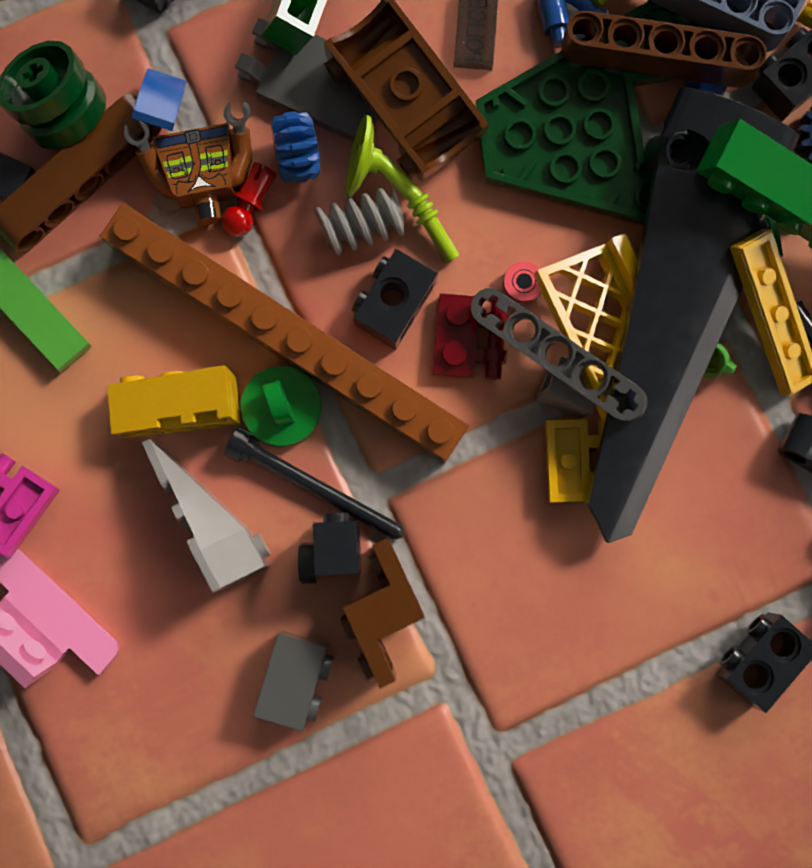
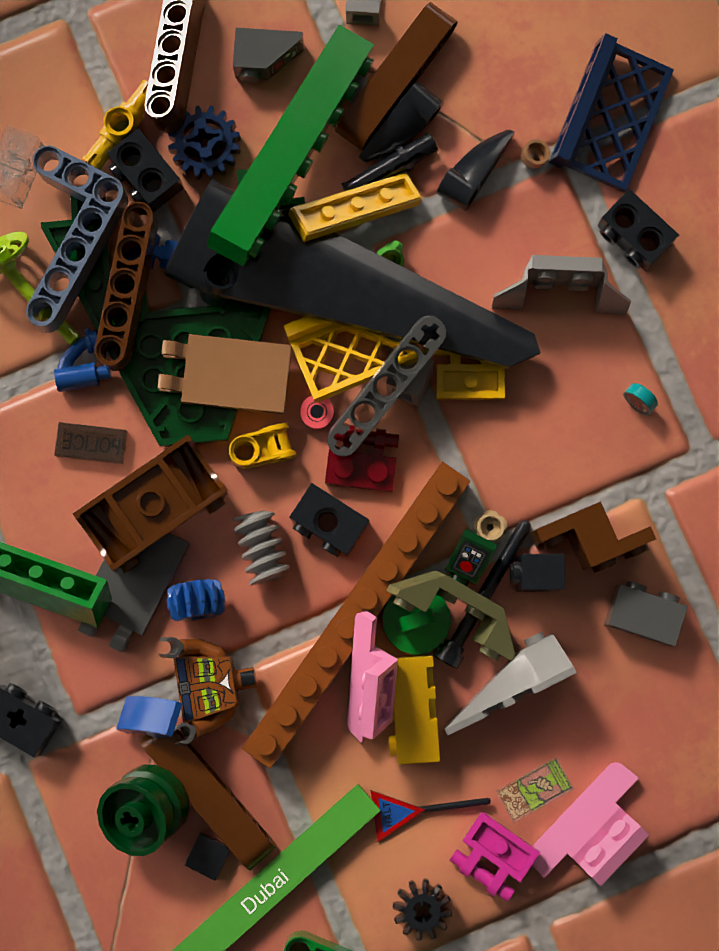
camera: 80 degrees left, 0 degrees up
red pin [222,162,277,237] -> none
black tile [298,542,318,584] -> none
lime dish [344,115,459,263] -> none
none -> medium nougat tile [157,334,292,414]
none -> yellow piece [229,423,297,470]
none -> bright pink plate [347,611,398,743]
none -> piece [370,790,491,842]
none -> olive slope [386,571,515,661]
none -> slope [444,529,497,587]
none -> tan plate [473,510,507,544]
none -> light grey piece [491,255,631,314]
none -> clear tile [496,757,574,823]
none -> teal tile [623,383,658,415]

